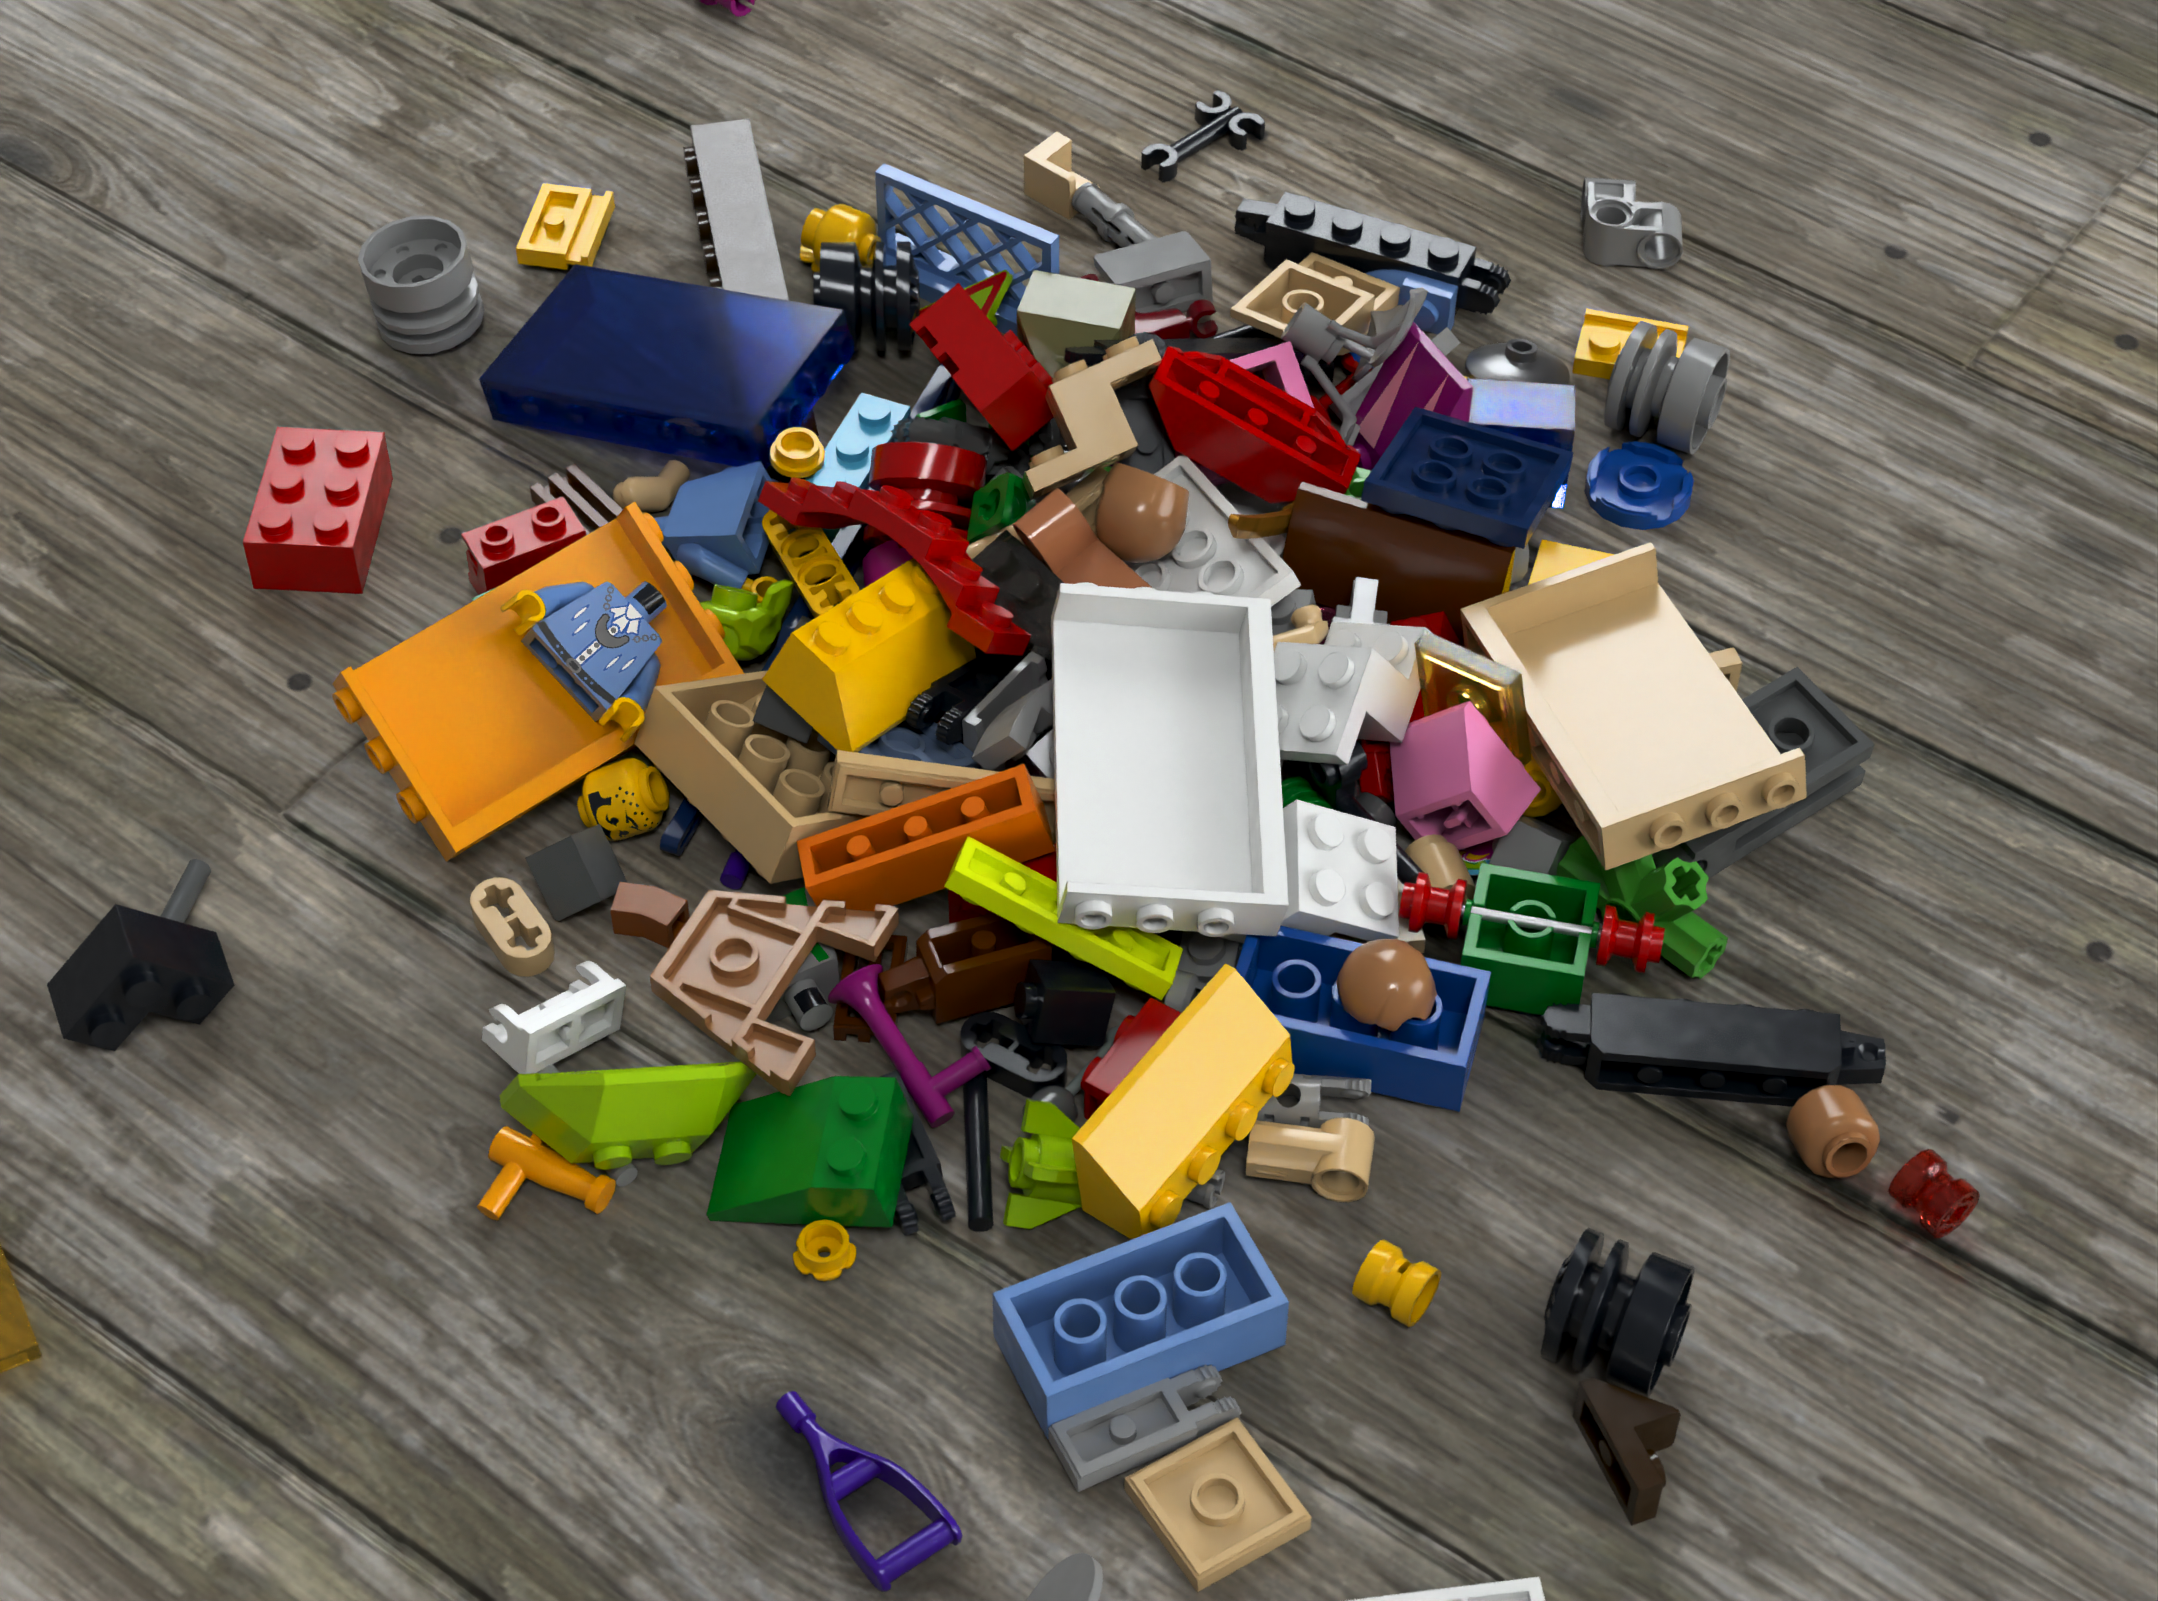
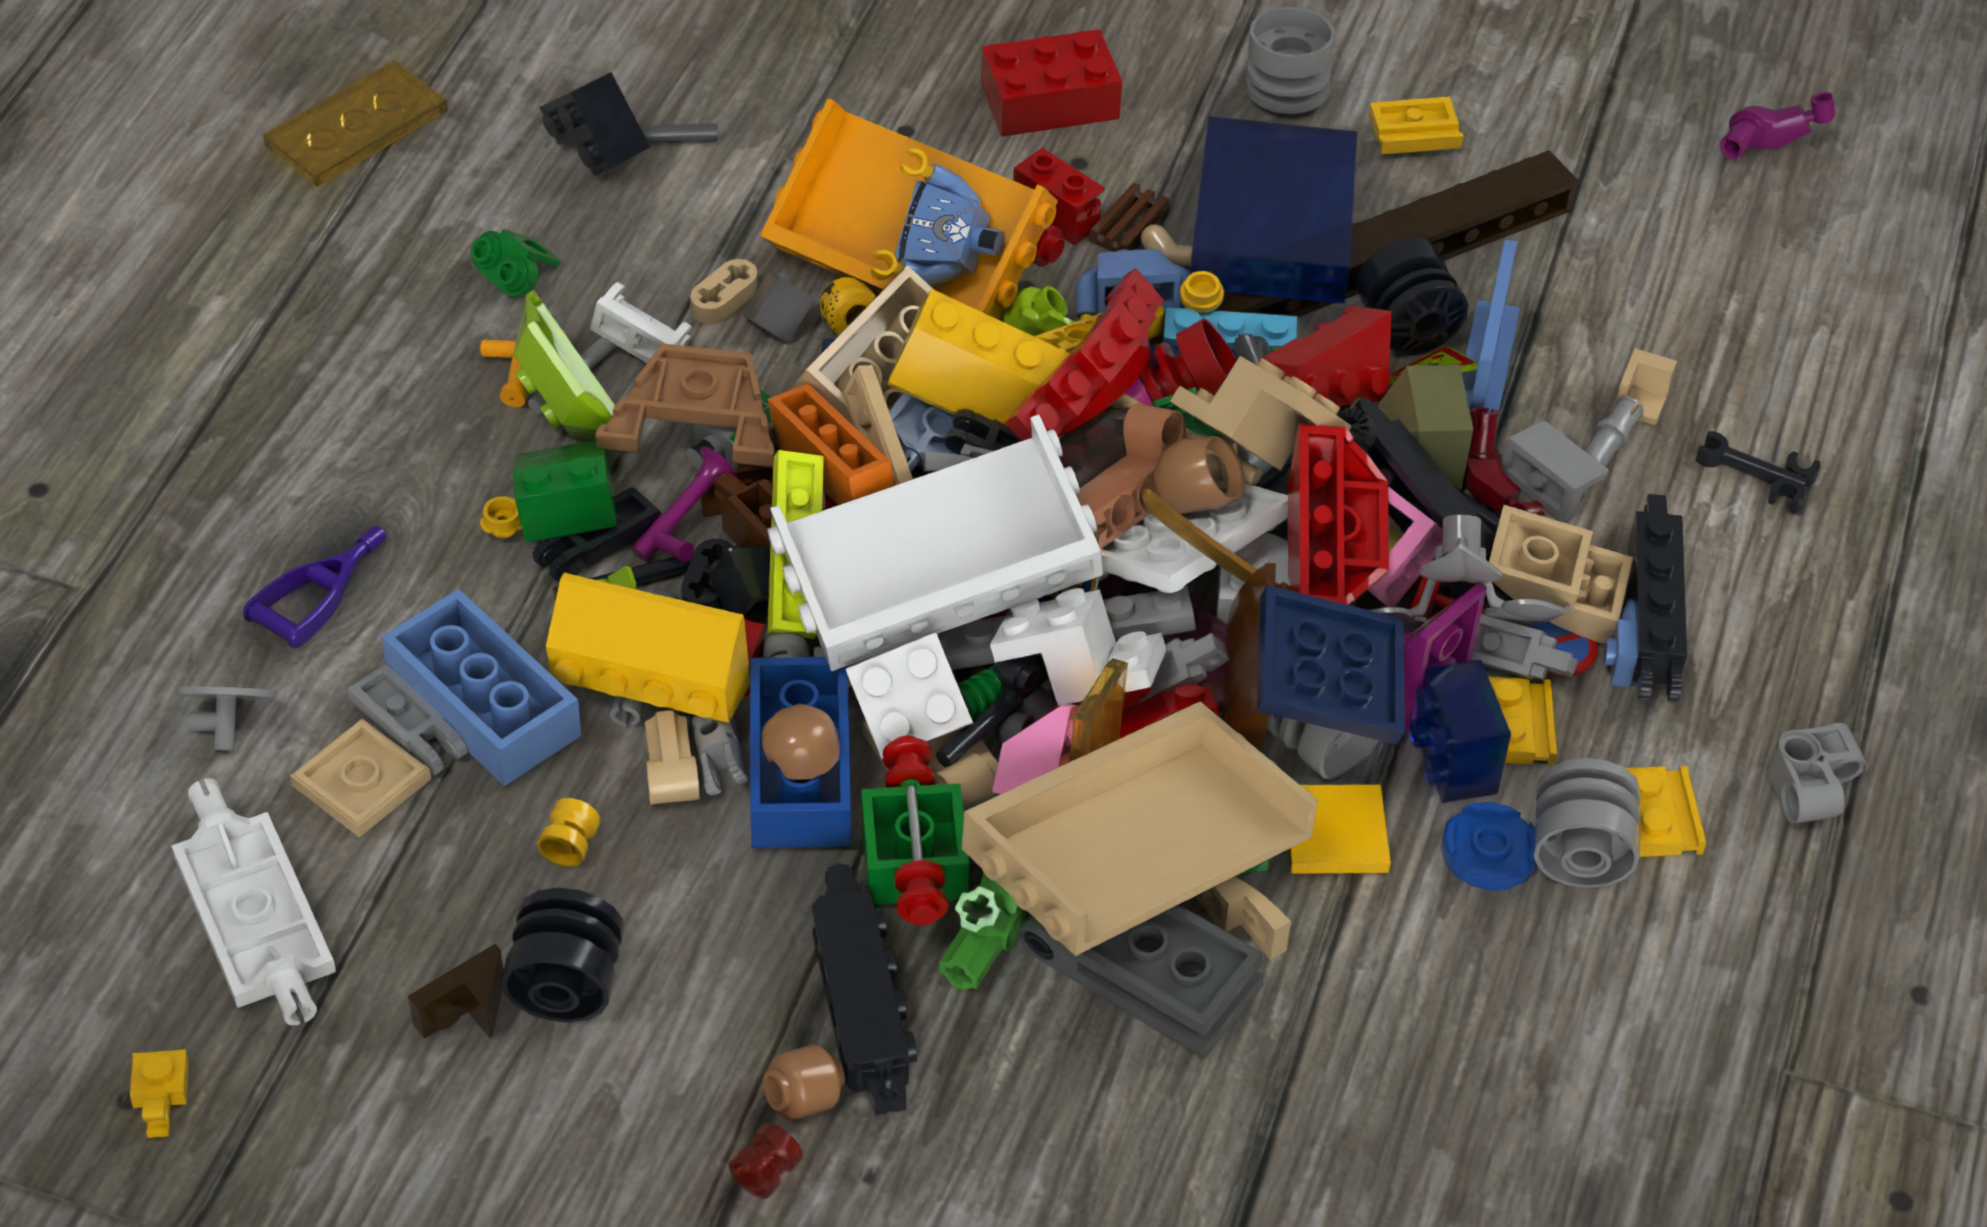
camera: 70 degrees right, 0 degrees up
dark orange piece [610,882,690,949] -> none
yellow head [800,204,881,274] -> none
tan arm [1273,604,1329,651] -> none
flat silver dish [1465,339,1570,400] -> none
none -> green bracket [471,229,561,298]

